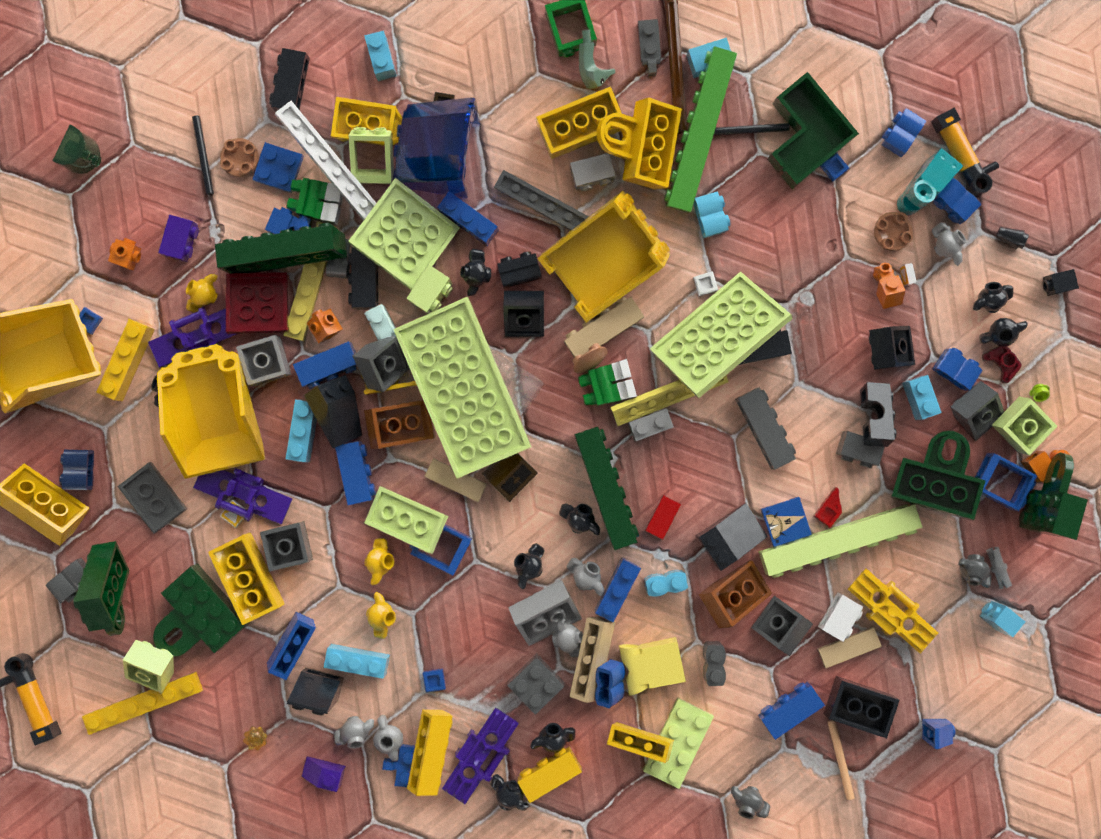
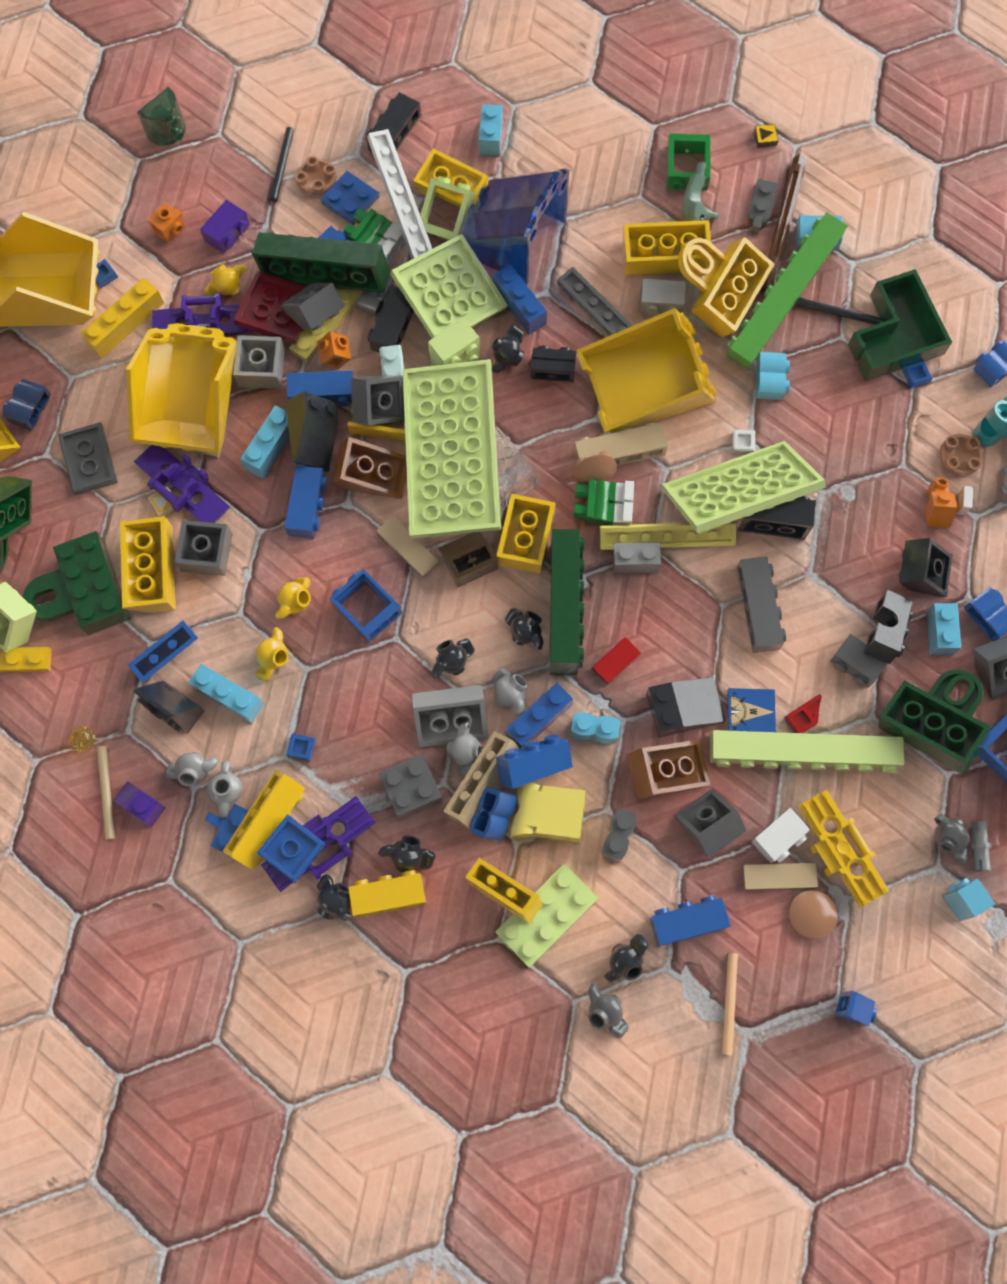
camera: 25 degrees right, 15 degrees down
yellowish green plate [364,486,448,554] -> none
black slope [503,291,544,337] -> none
black brick [823,676,900,739] -> none
none -> tan bar [97,746,115,841]
none -> blue tile [257,814,326,883]
none -> dark grey slope [280,282,345,331]
none -> blue brick [496,735,573,789]
none -> yellow brick [497,494,556,574]
none -> black piece [604,934,648,982]
none -> nougat dish [789,890,838,939]

